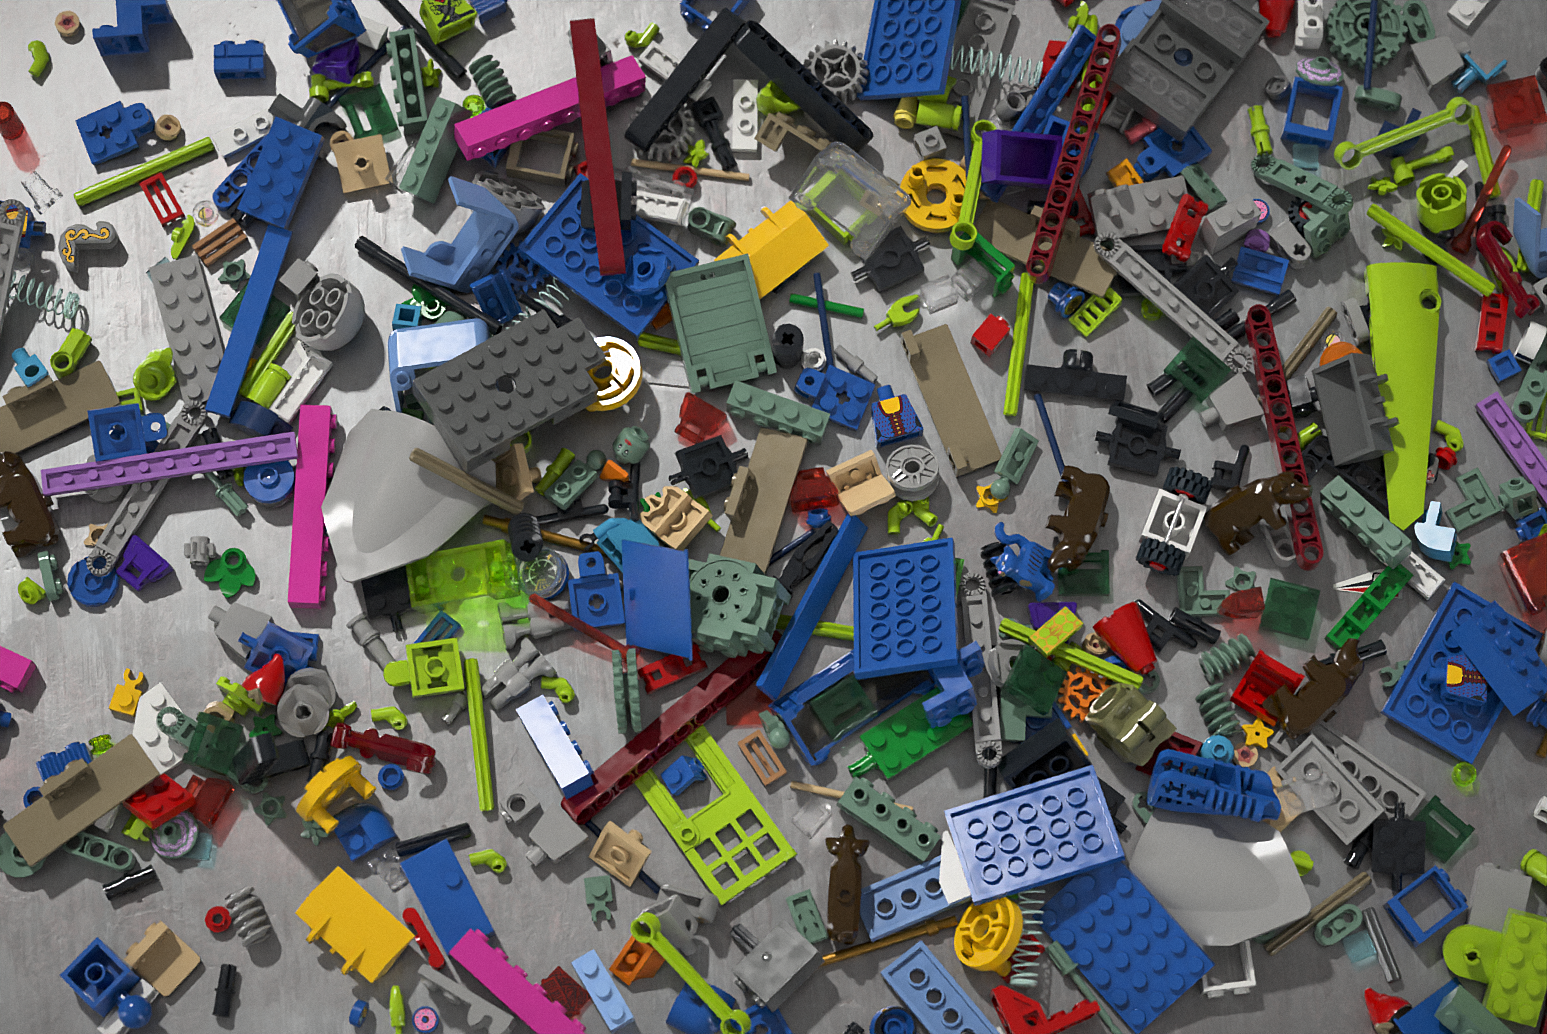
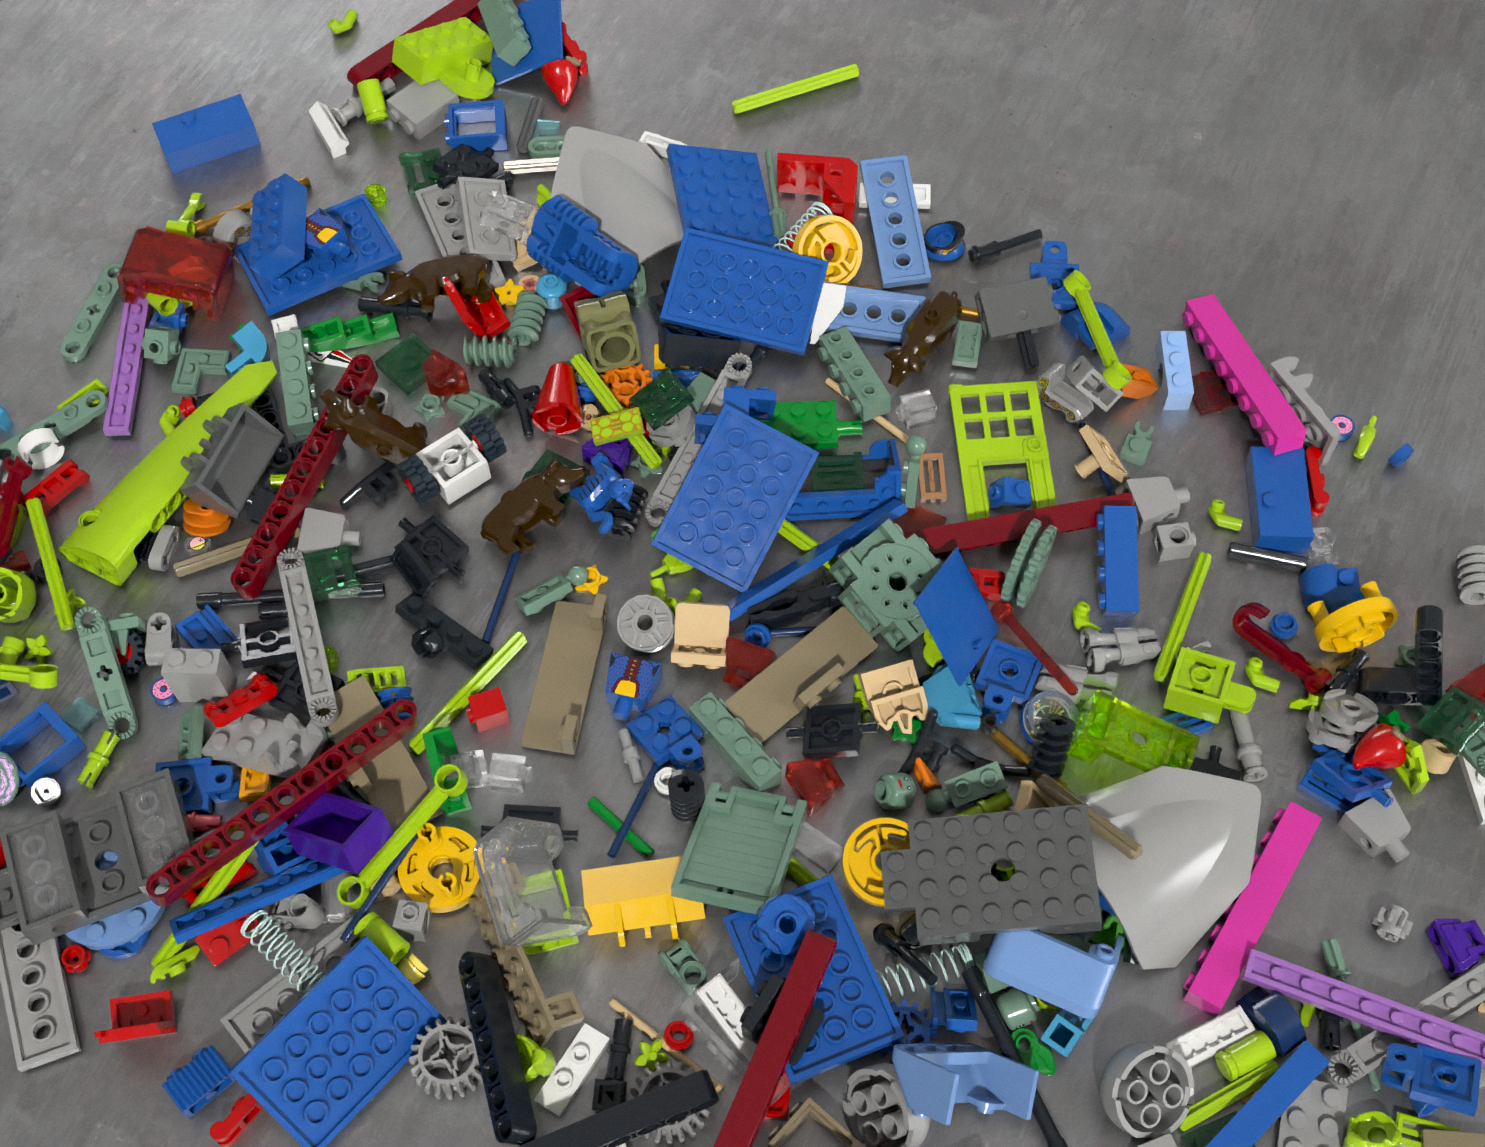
camera: 145 degrees left, 15 degrees down
green plate [204,548,256,598] -> none
blue piece [244,460,296,508] -> none
yellow piece [295,866,415,983] -> none
lime hand [874,294,920,331] -> none
blue plate [1486,349,1522,384] -> none

